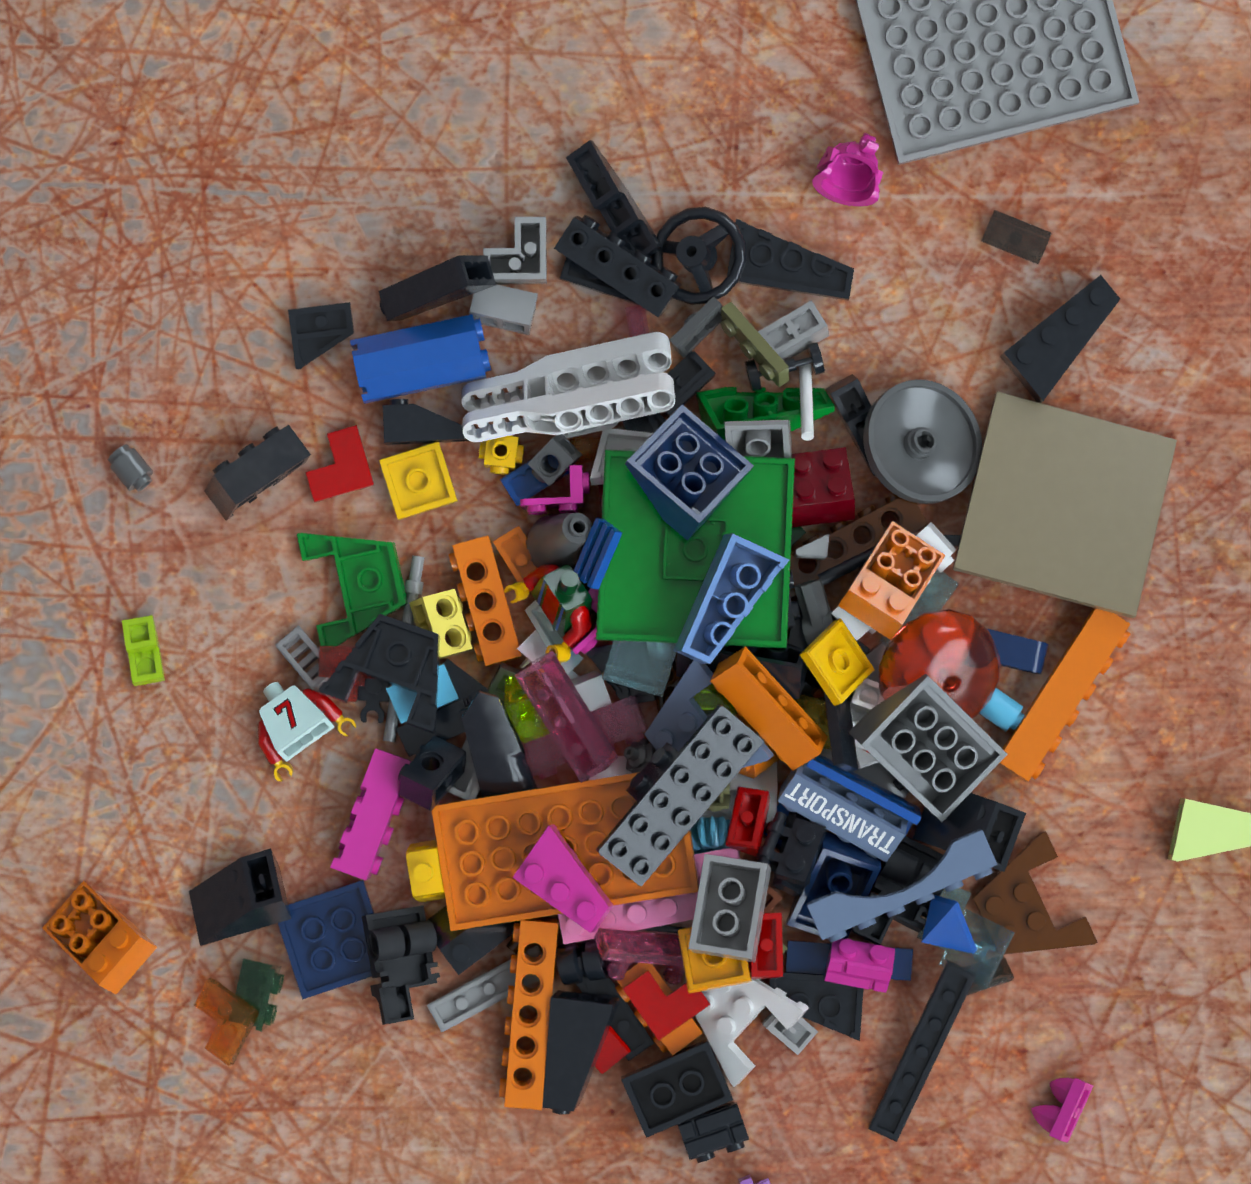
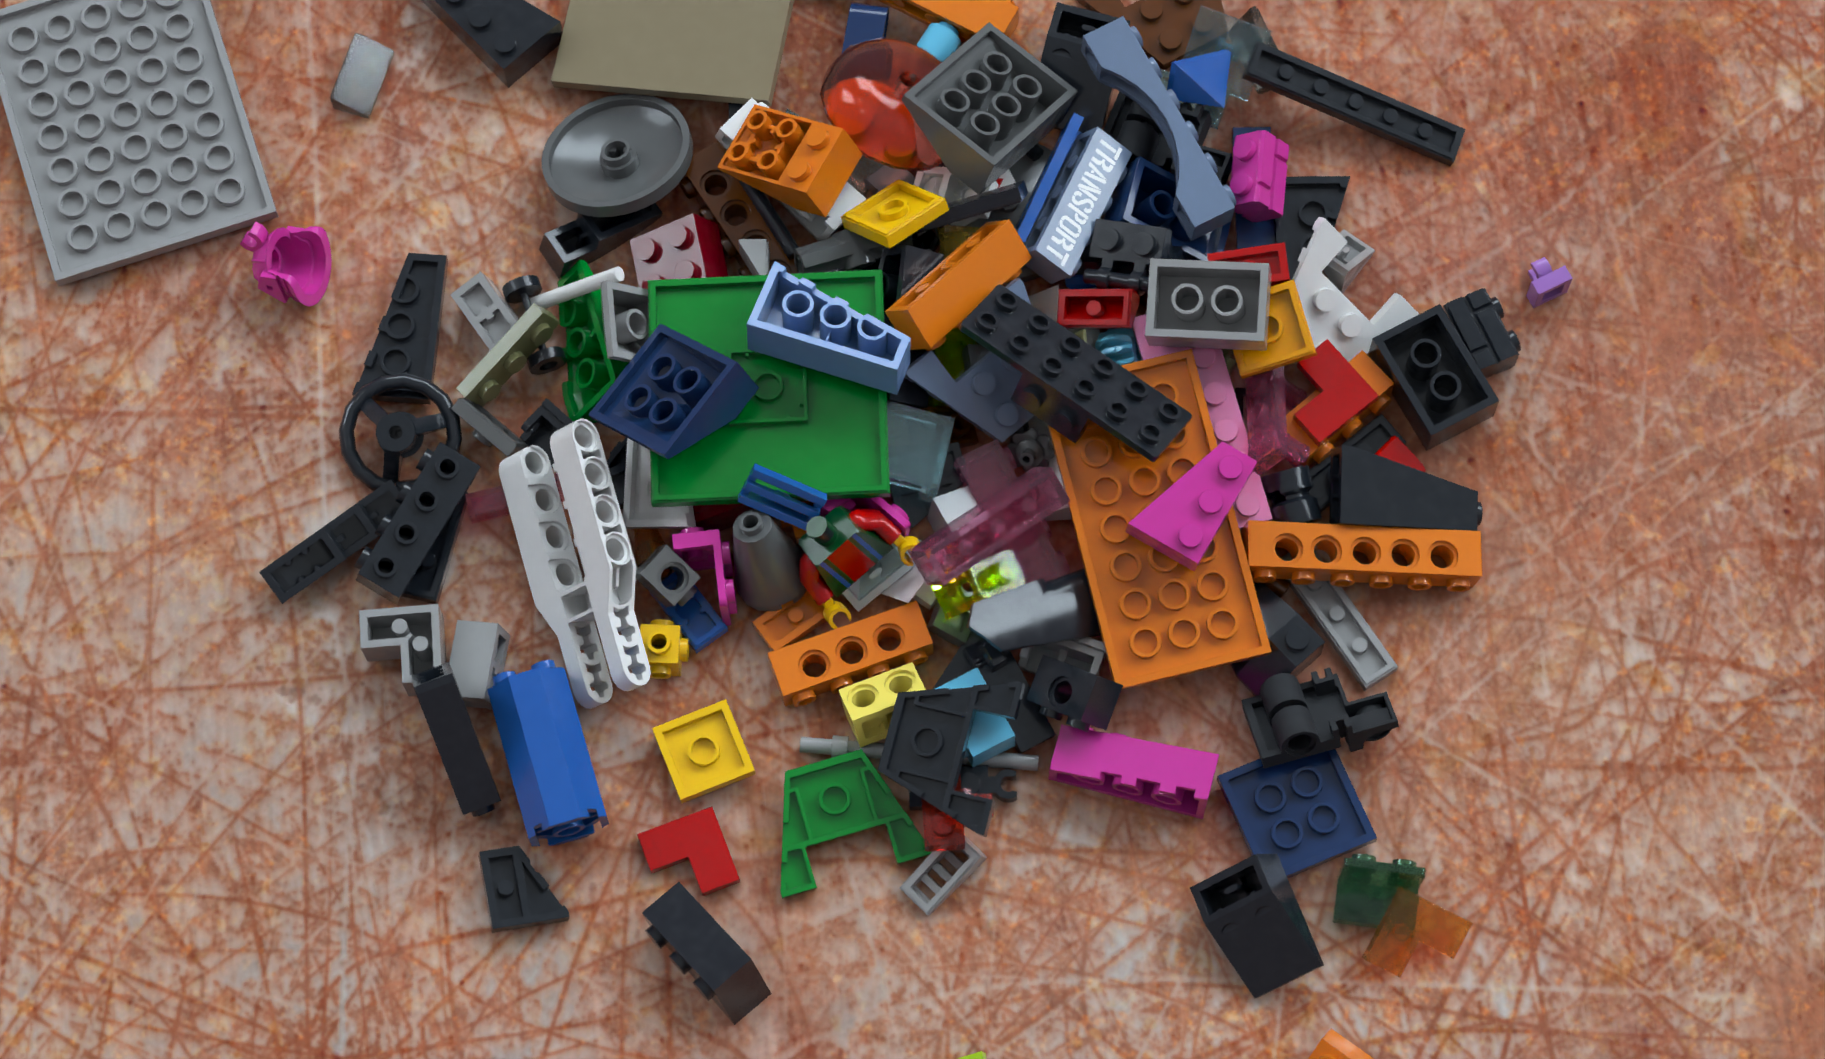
camera: 90 degrees left, 15 degrees down
light aqua torso [258,682,356,782] -> none
black slope [383,399,469,445] -> none
yellow torso [406,840,445,903] -> none

